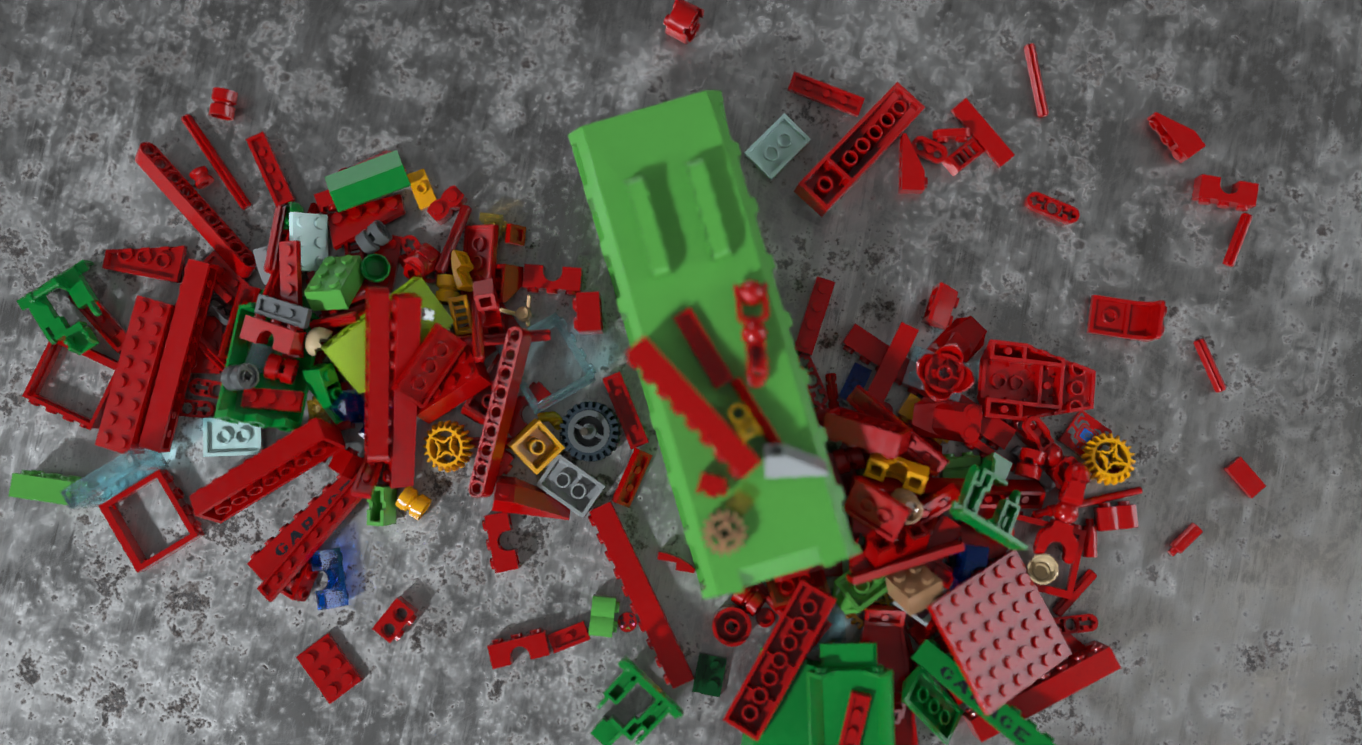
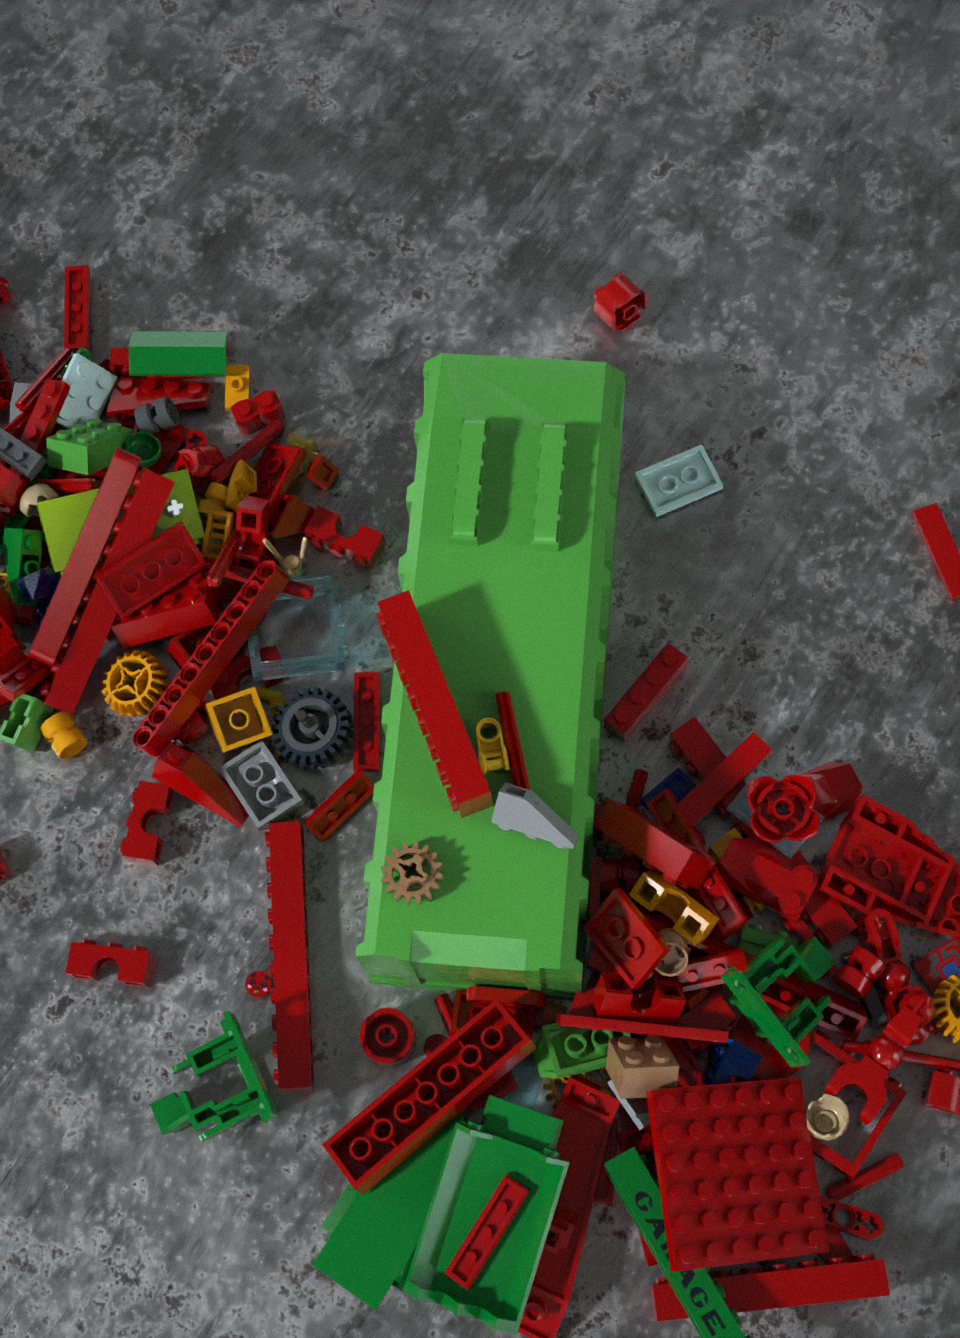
camera: 30 degrees right, 15 degrees down
red axle [181,114,251,210] -> none
red wheel [208,87,238,121] -> none
red plate [547,620,591,653] -> none
red brick [572,291,603,335] -> none
bright green brick [589,594,620,637] -> none
red slope [657,551,695,573] -> none
red tile [673,307,734,389] -> none
dark green plate [692,652,727,697] -> none
red brick [696,472,729,498] -> none
clear yellow plate [725,488,755,517] -> none
red wheel [731,584,768,617] -> none
red piece [733,280,769,388] -> none
red plate [787,71,865,117] -> none
red slope [793,82,925,217] -> none
red beam [798,354,828,406] -> none
red slope [899,133,928,194] -> none
green slope [902,666,964,745] -> none
red plate [911,136,948,164] -> none
red slope [921,282,959,330] -> none
red plate [932,128,971,144] -> none
red slope [942,137,985,176] -> none
red cylinder [1082,518,1097,557] -> none

